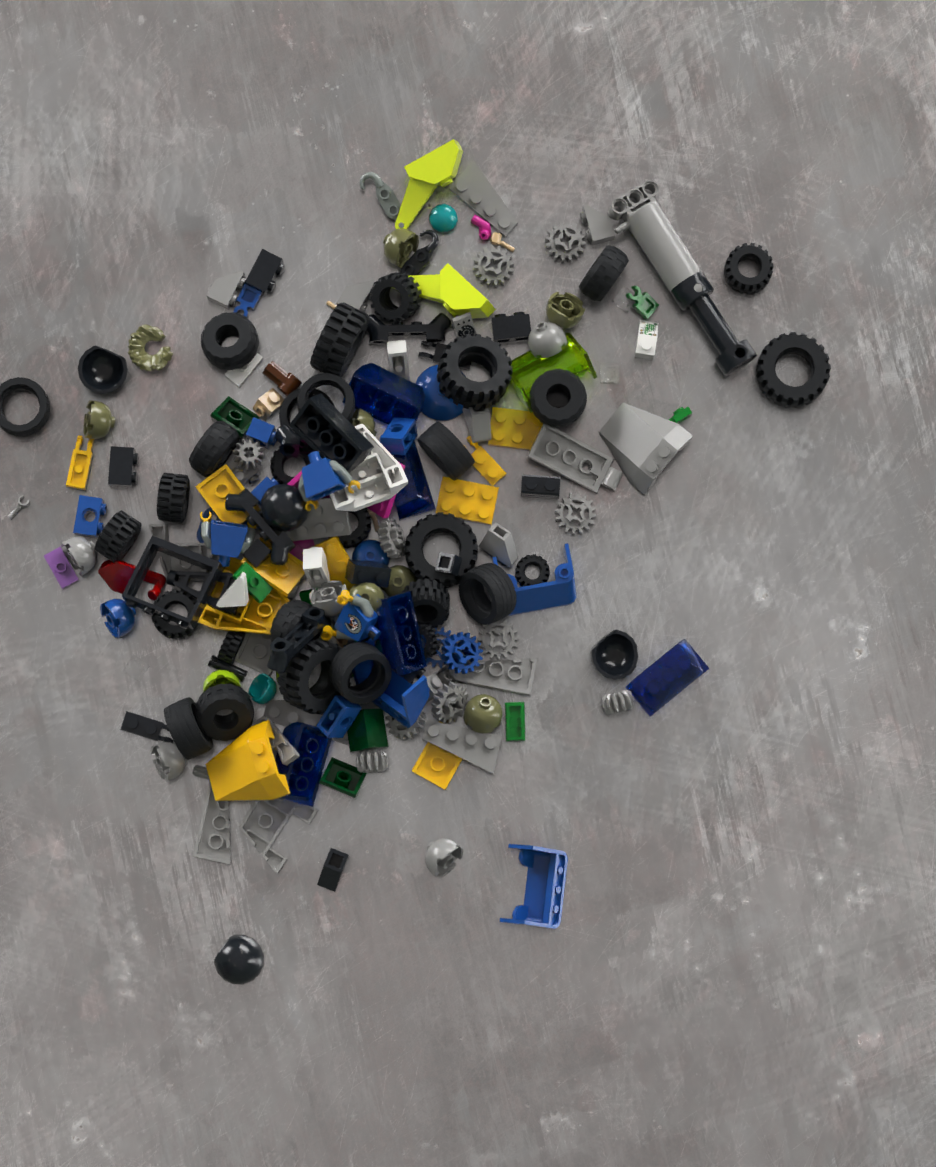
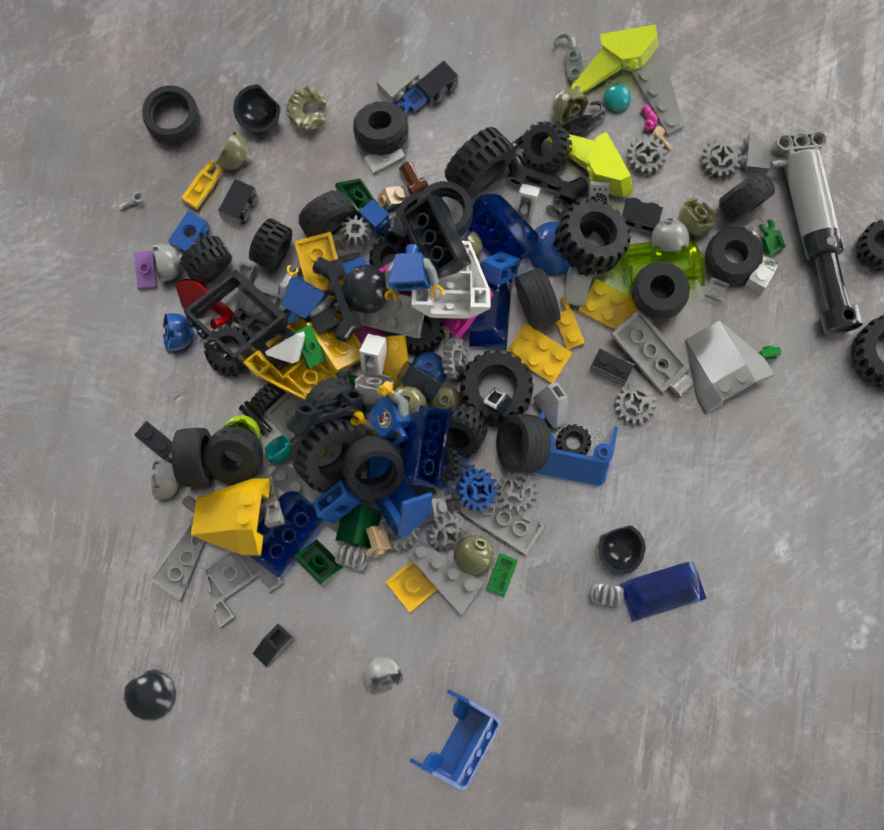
camera: 25 degrees right, 5 degrees down
none -> tan bracket [365,526,391,558]
none -> black tyre [705,227,763,285]

